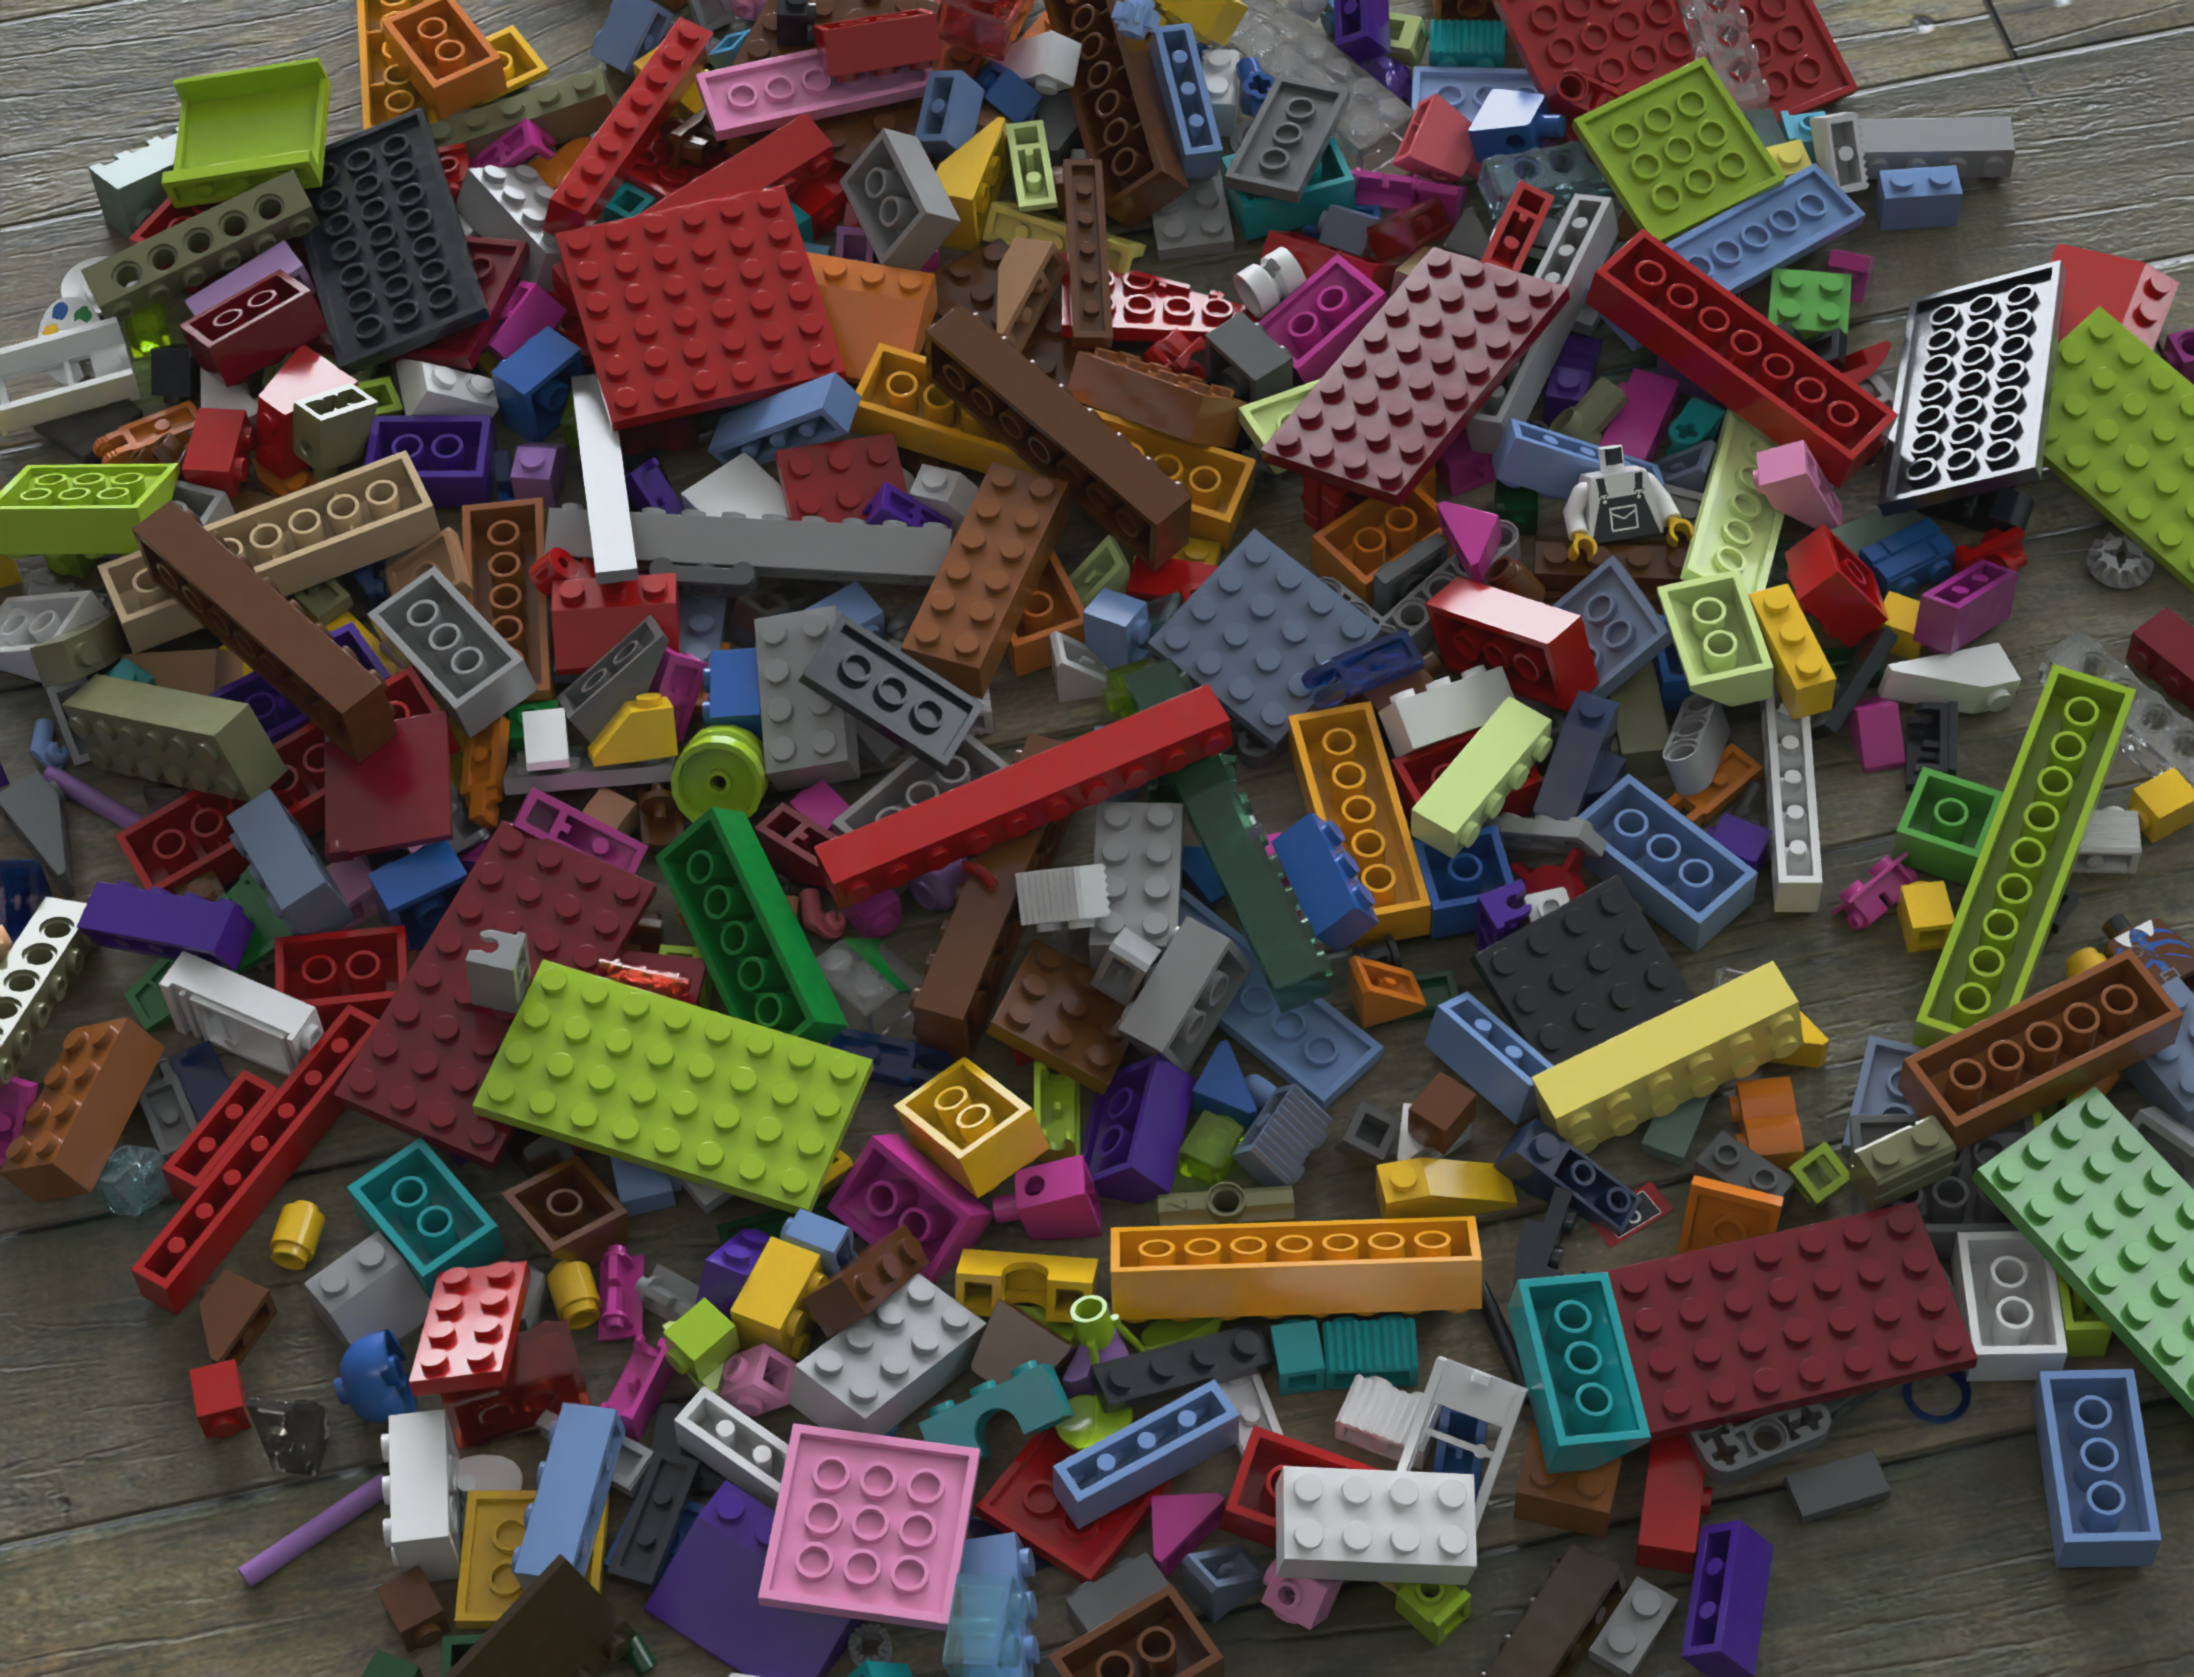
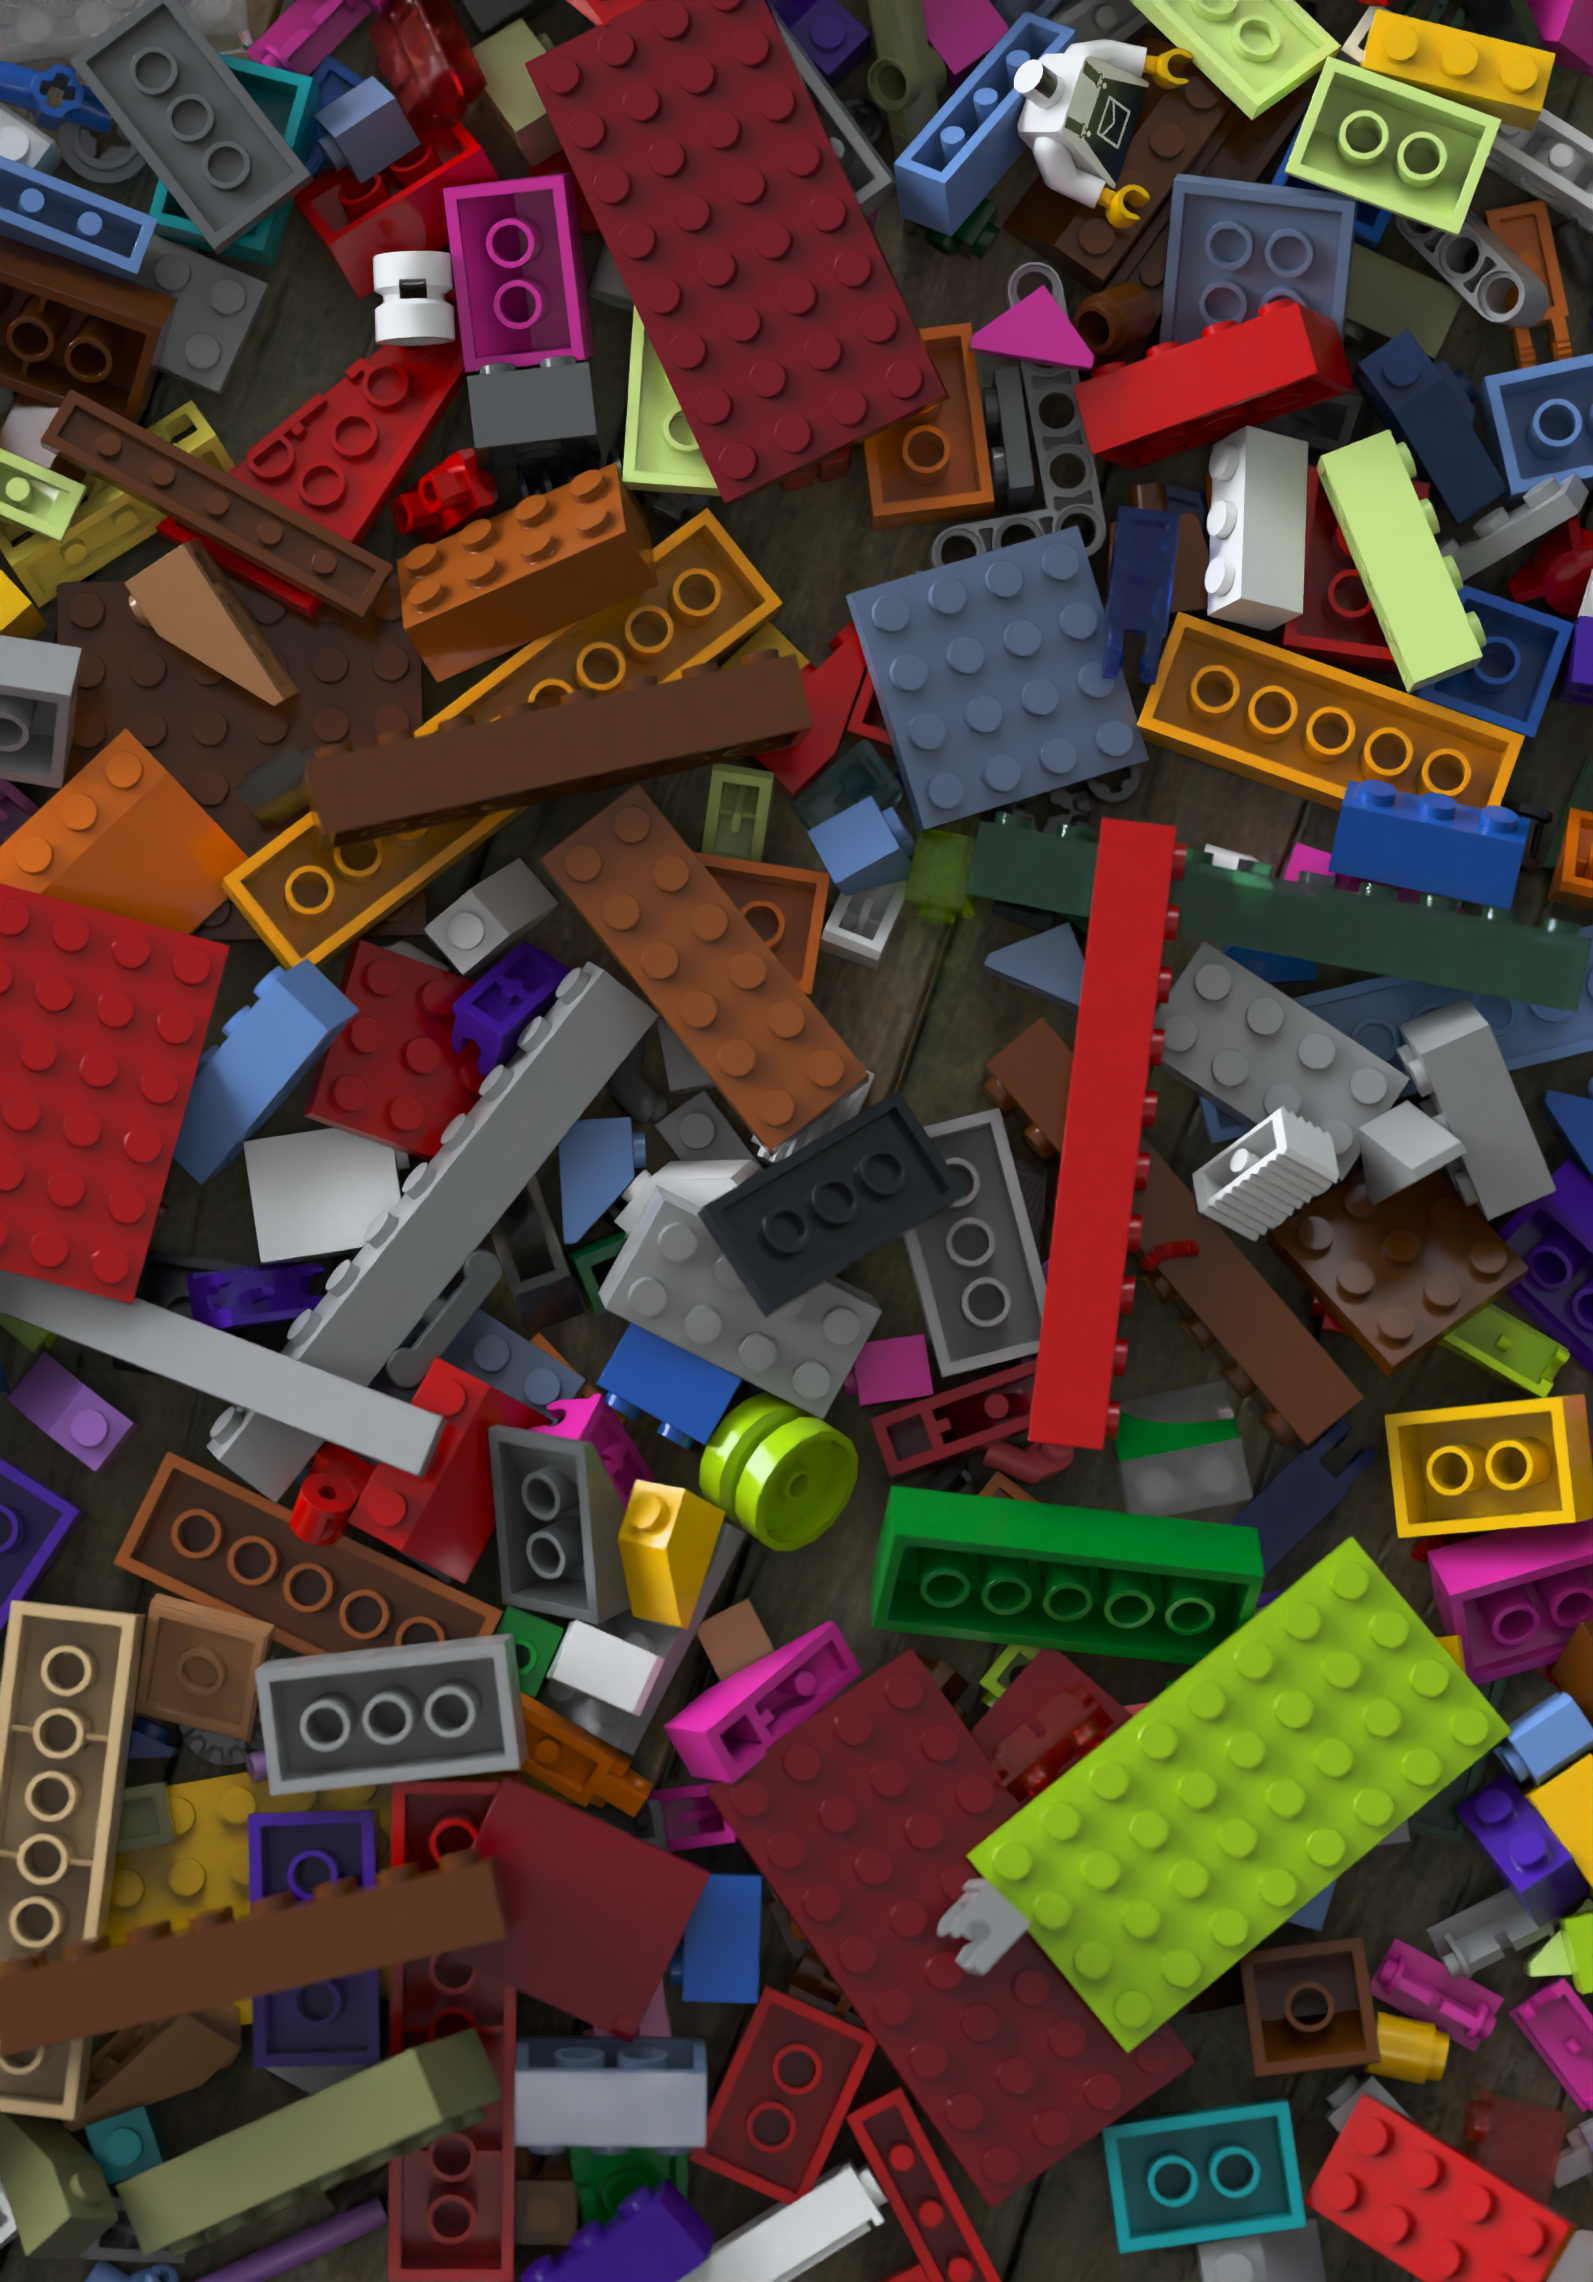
camera: 60 degrees left, 30 degrees up
clear blue tile [494,450,515,502] -> none
reddish brown hips [637,782,684,856] -> none

